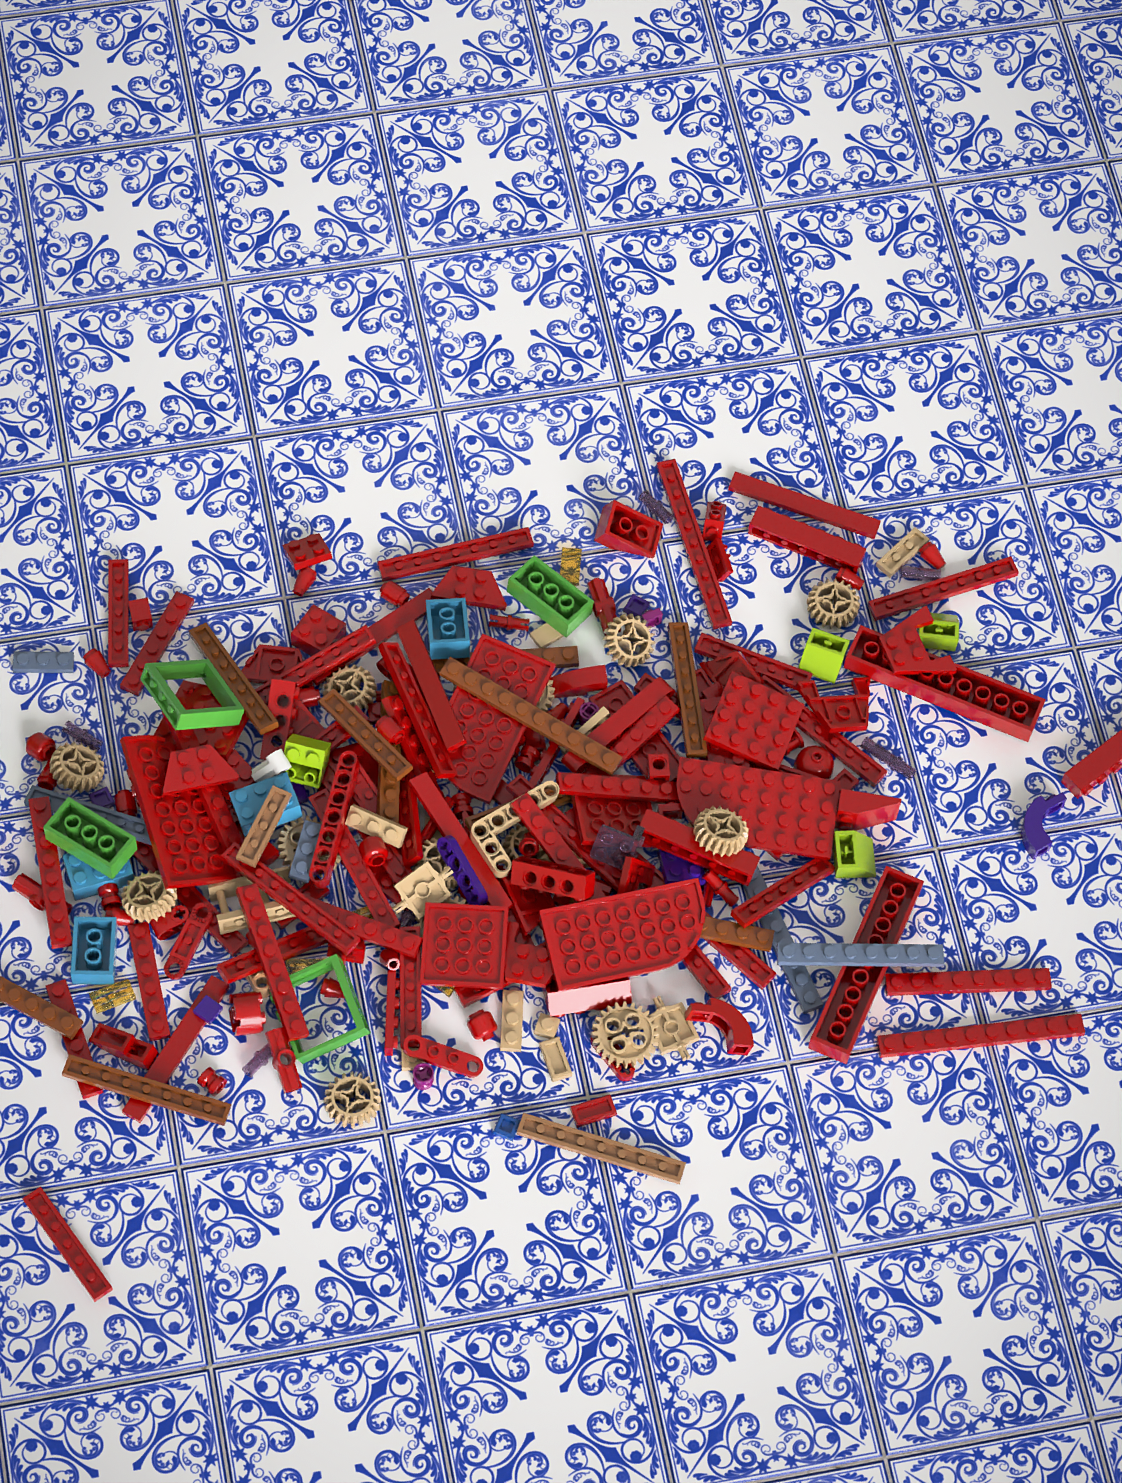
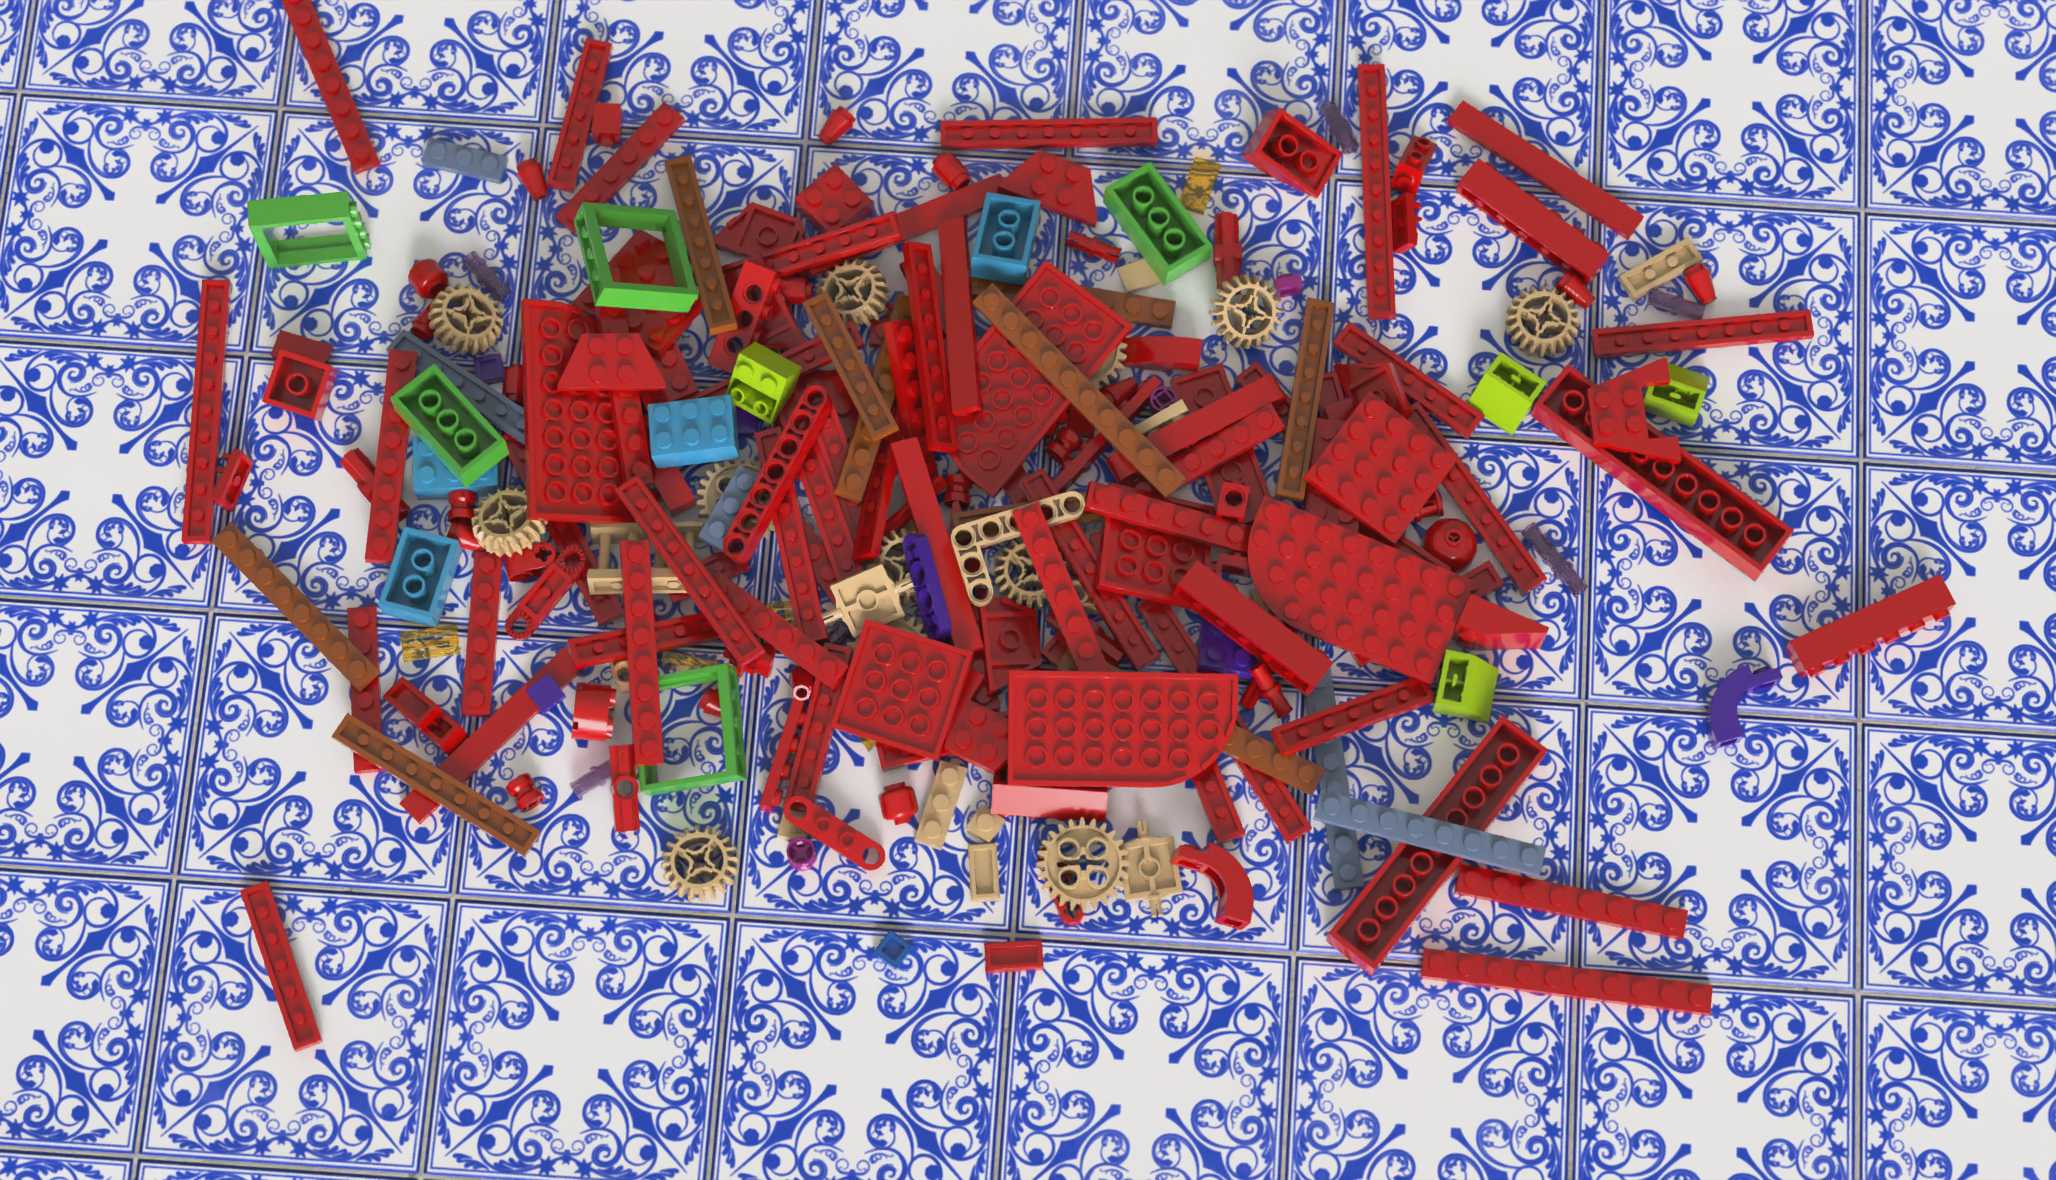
camera: 20 degrees right, 10 degrees up
medium nougat plate [236,785,292,868] -> none
white piece [251,749,292,782] -> none
red plate [282,533,332,571] -> none
tan plate [345,804,408,848] -> none
red head [359,836,388,867] -> none
red brick [375,715,405,745] -> none
red brick [511,856,595,902] -> none
medium nougat plate [517,1113,686,1185] -> none
red cone [519,832,539,857] -> none
clear purple bracket [590,825,646,870] -> none
red plate [617,856,656,894] -> none
dark purple tile [623,594,650,620] -> none
tan gear [693,806,748,857] -> none
red wing [796,677,871,733] -> none

